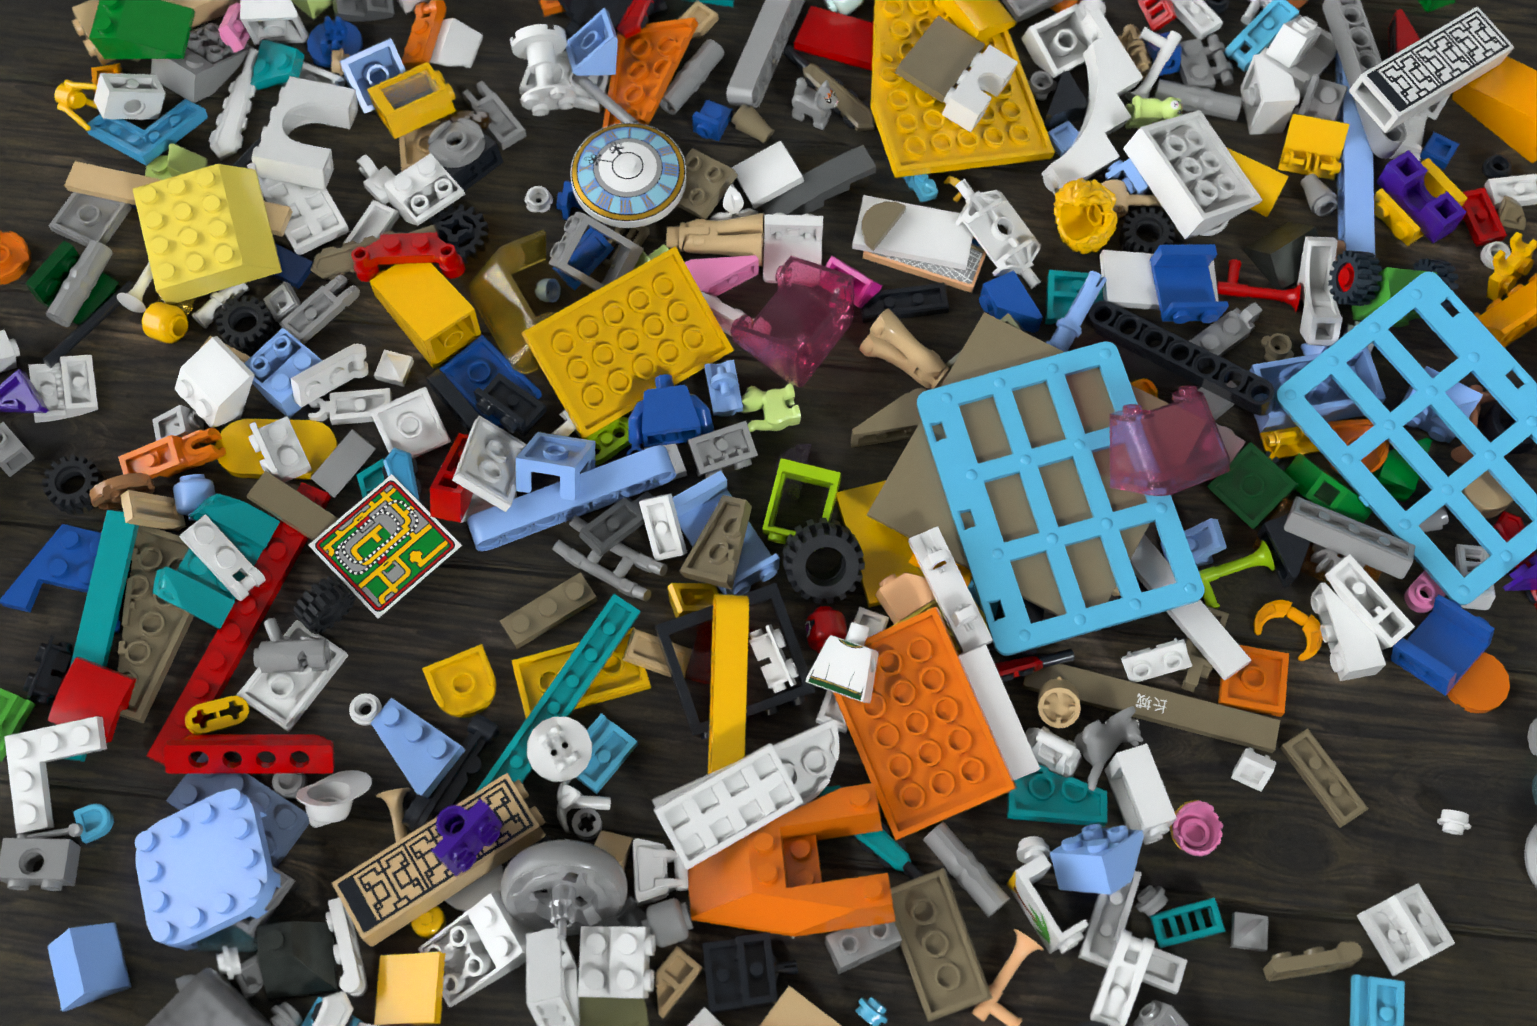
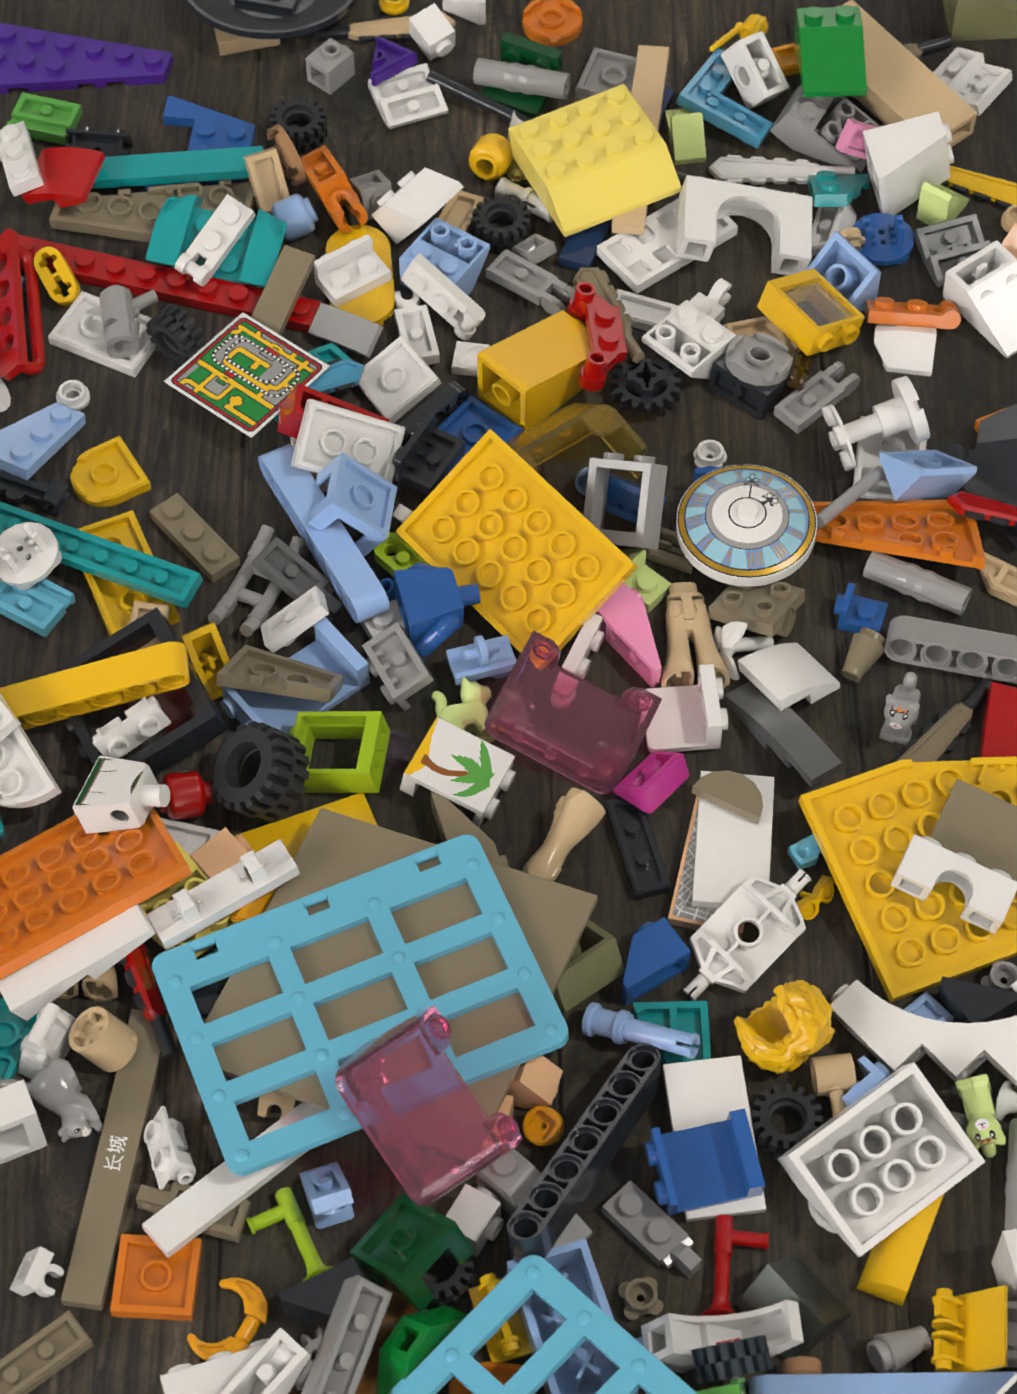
camera: 85 degrees right, 10 degrees down
none -> white panel [400,717,516,828]

